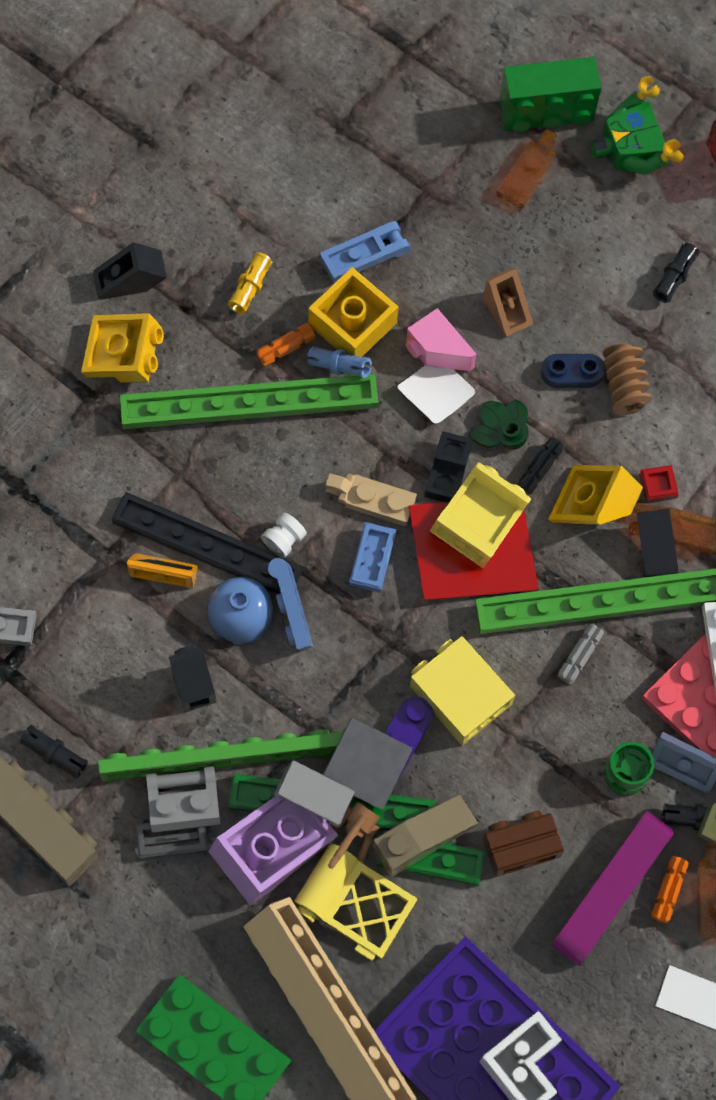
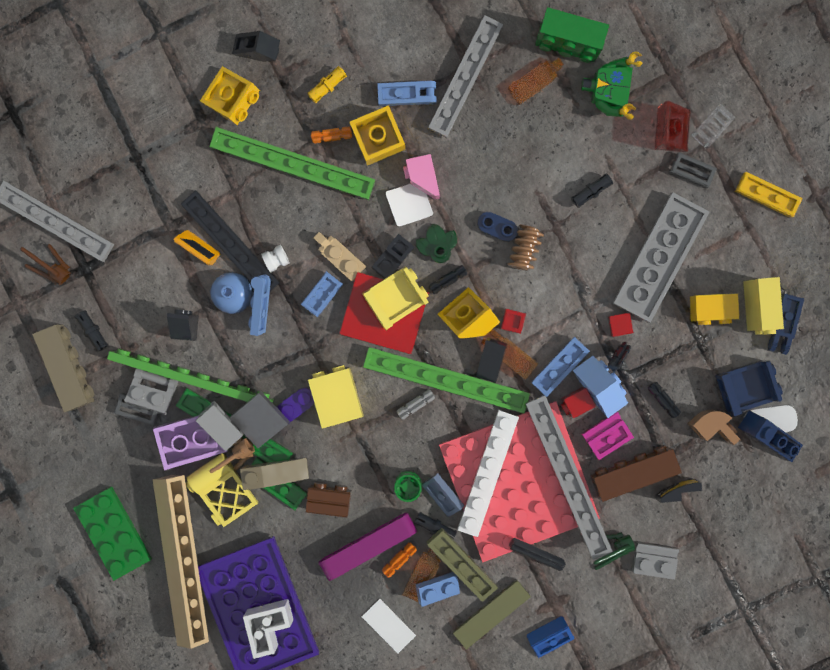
camera: 35 degrees right, 20 degrees up
medium blue pin [307,346,372,378] -> none
medium nougat slope [483,267,534,337] -> none
none -> light grey plate [428,15,503,138]

